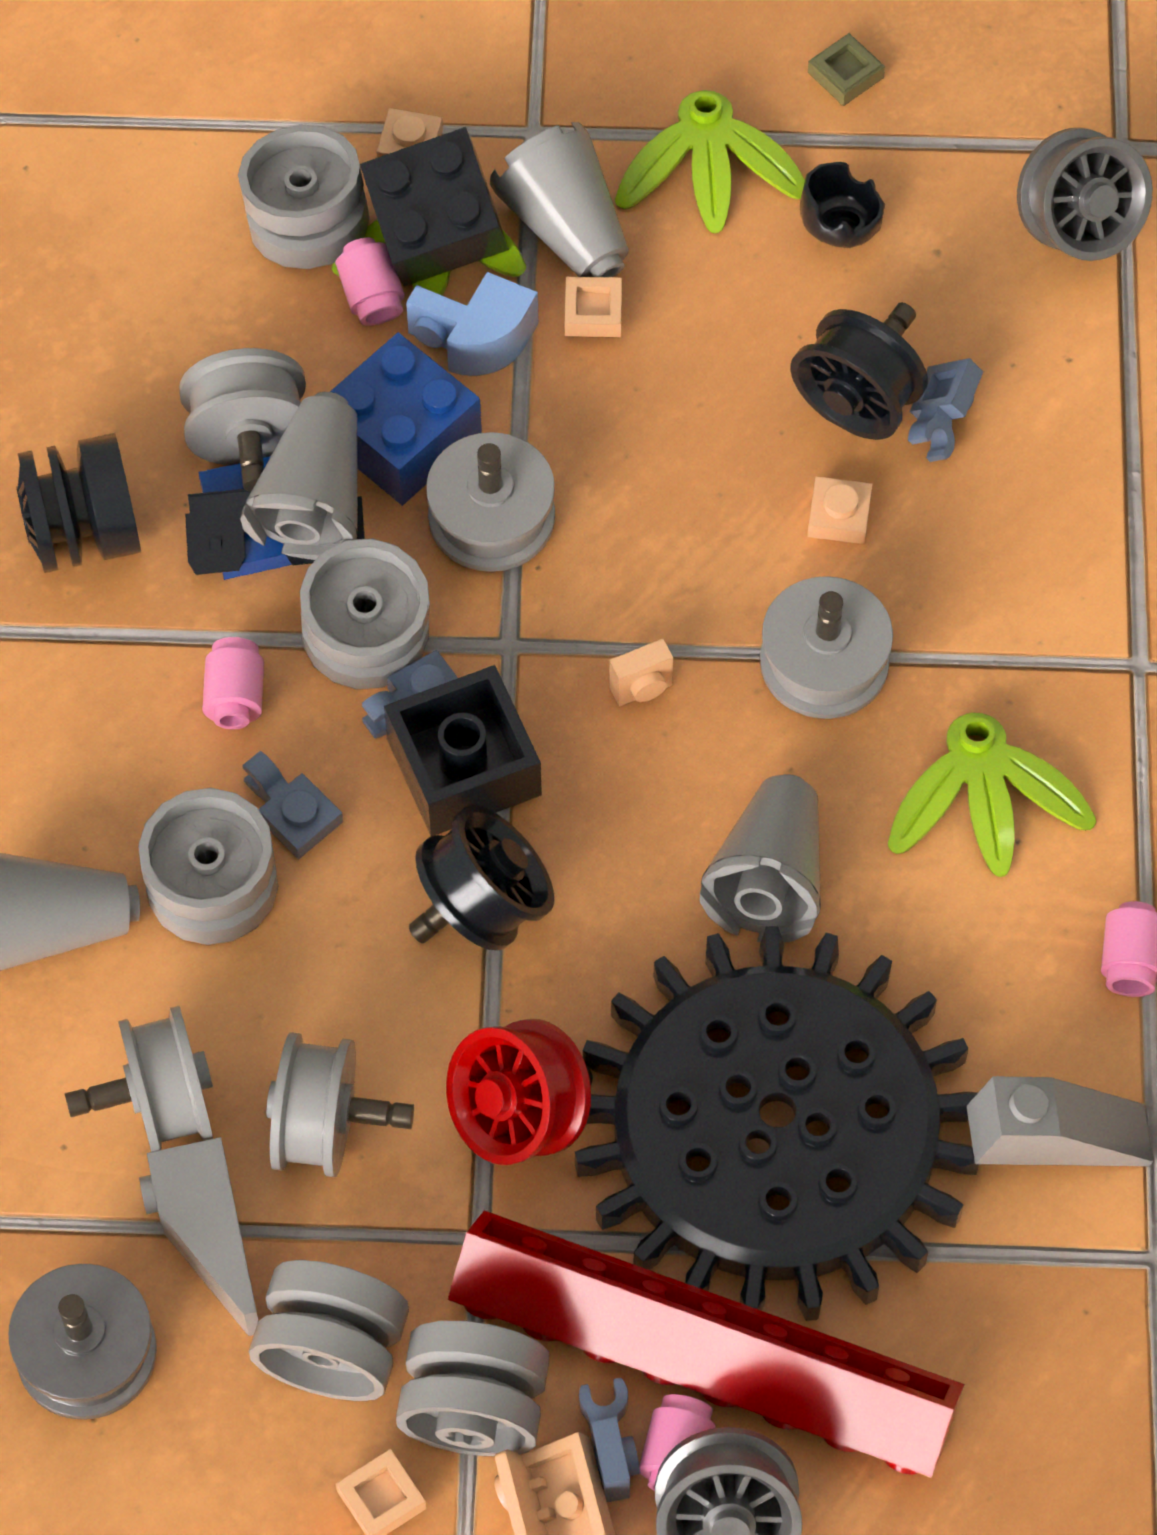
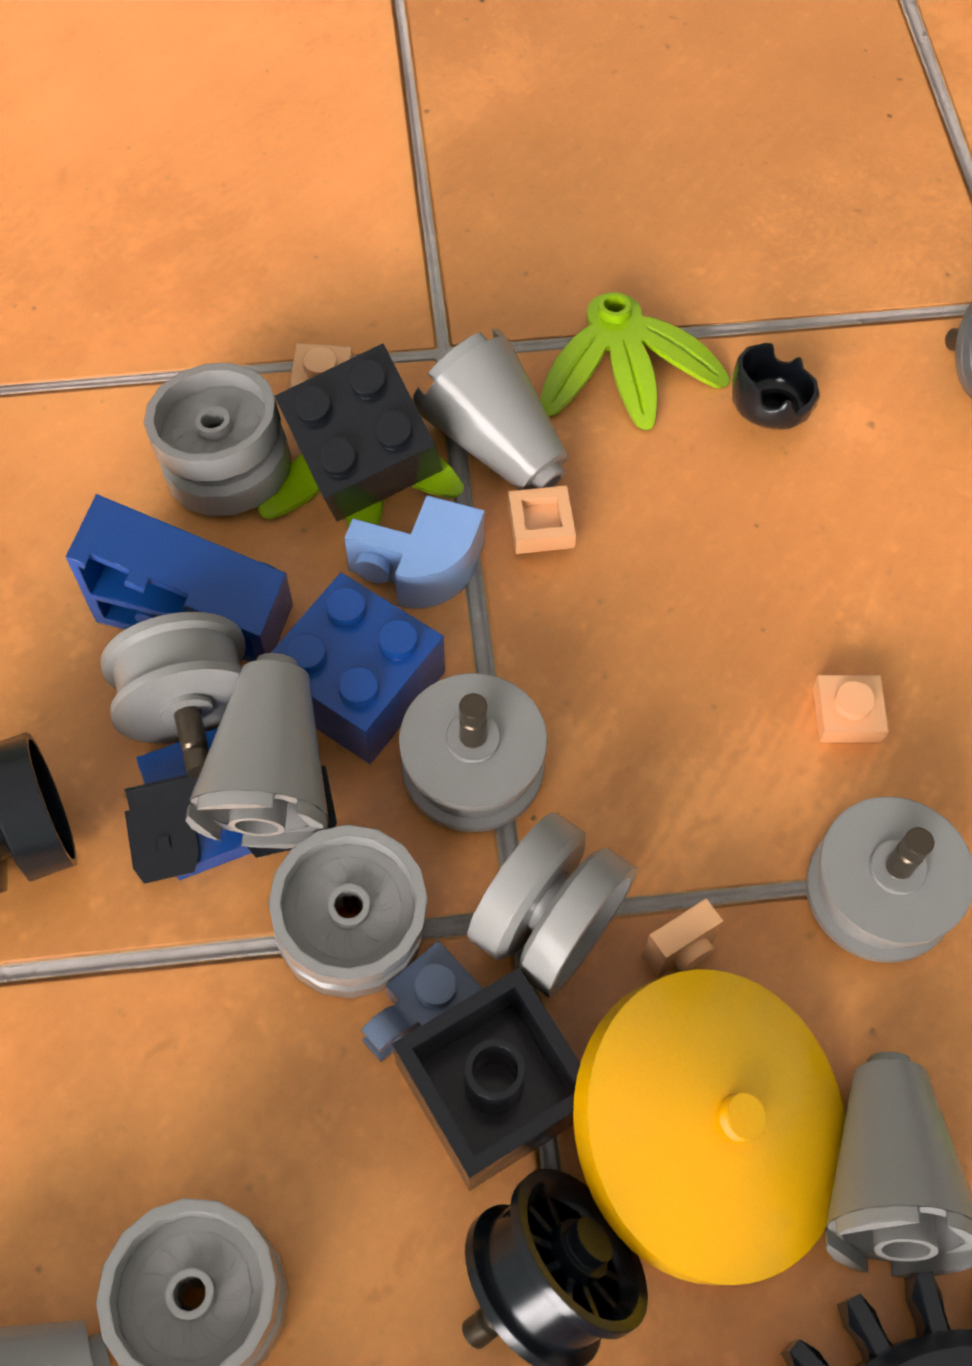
camera: 10 degrees left, 0 degrees up
bright pink brick [202,637,264,729] -> none
sand blue plate [242,751,343,860] -> none
bright pink brick [335,237,405,326] -> none
black wheel [790,302,928,440] -> none
olive tile [808,33,885,106] -> none
sand blue plate [908,358,984,462] -> none
none -> blue wedge [65,494,293,662]
none -> light grey wheel [467,813,638,998]
none -> yellow dish [573,969,845,1285]

